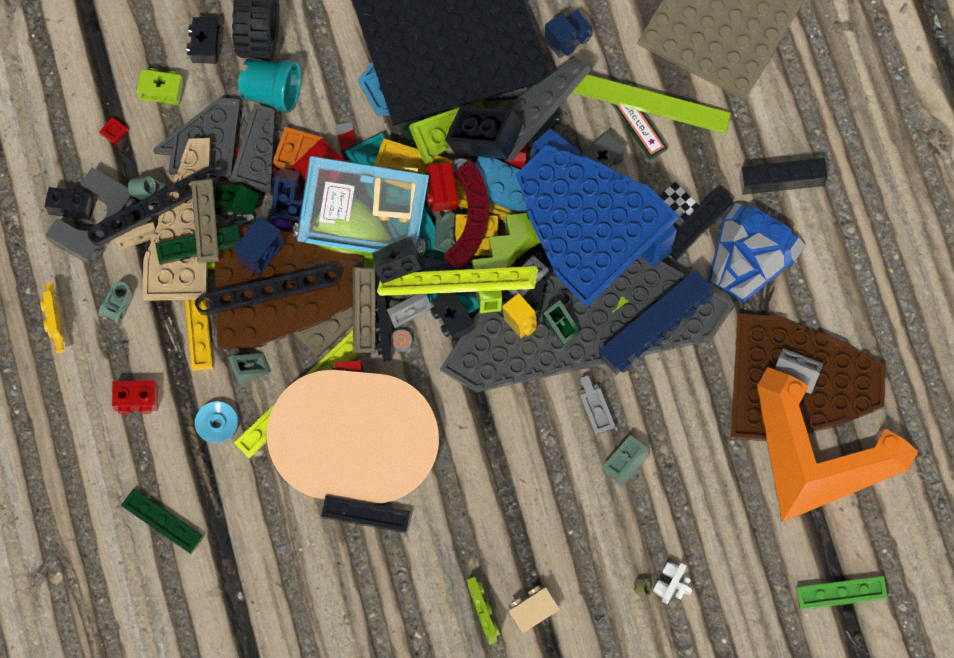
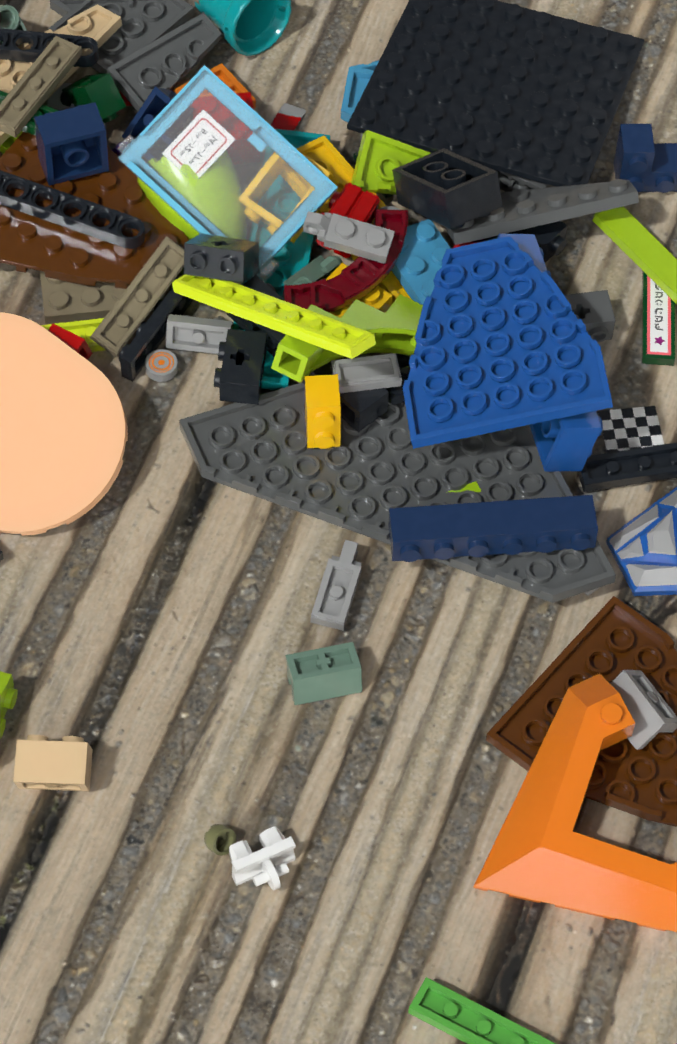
camera: 30 degrees right, 15 degrees down
dark green slope [542,299,580,344] -> none
none -> light grey hinge [303,211,395,263]

